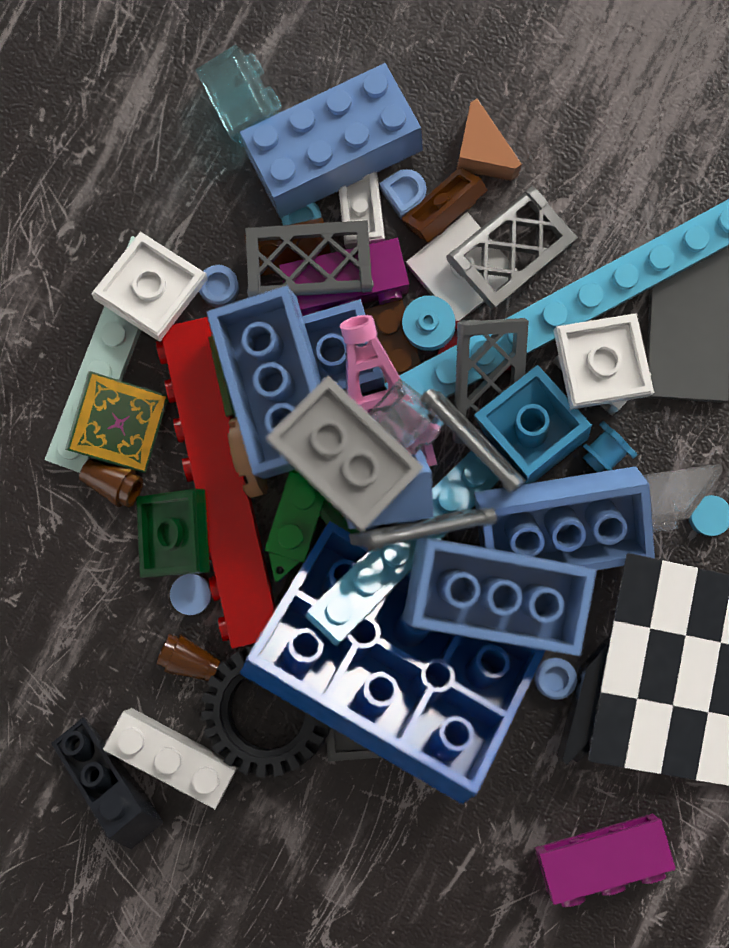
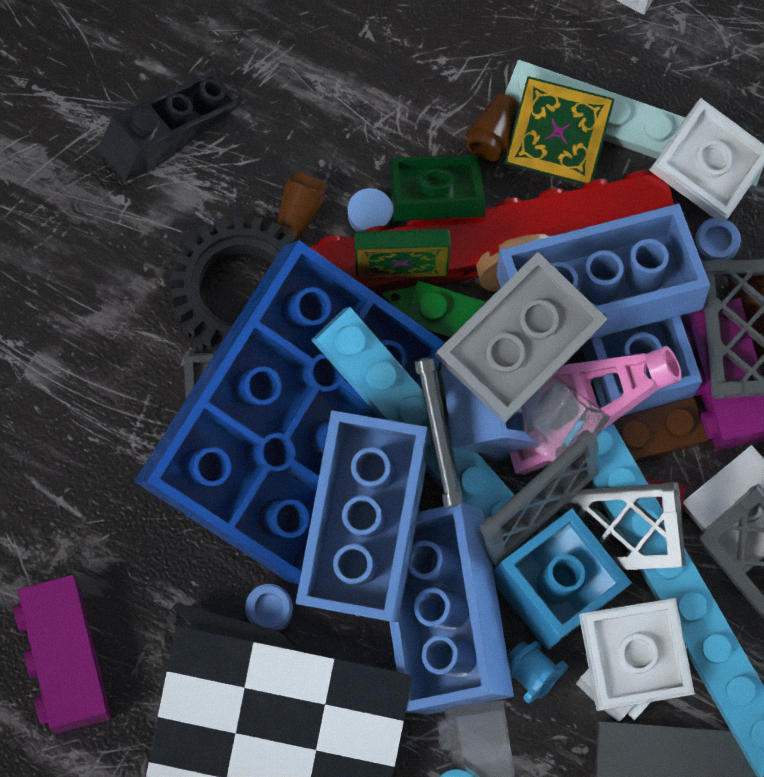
camera: 90 degrees right, 10 degrees down
white brick [103,708,238,809] -> none
medium azure wheel [402,296,456,351] -> none
none -> dark green tile [354,229,451,279]

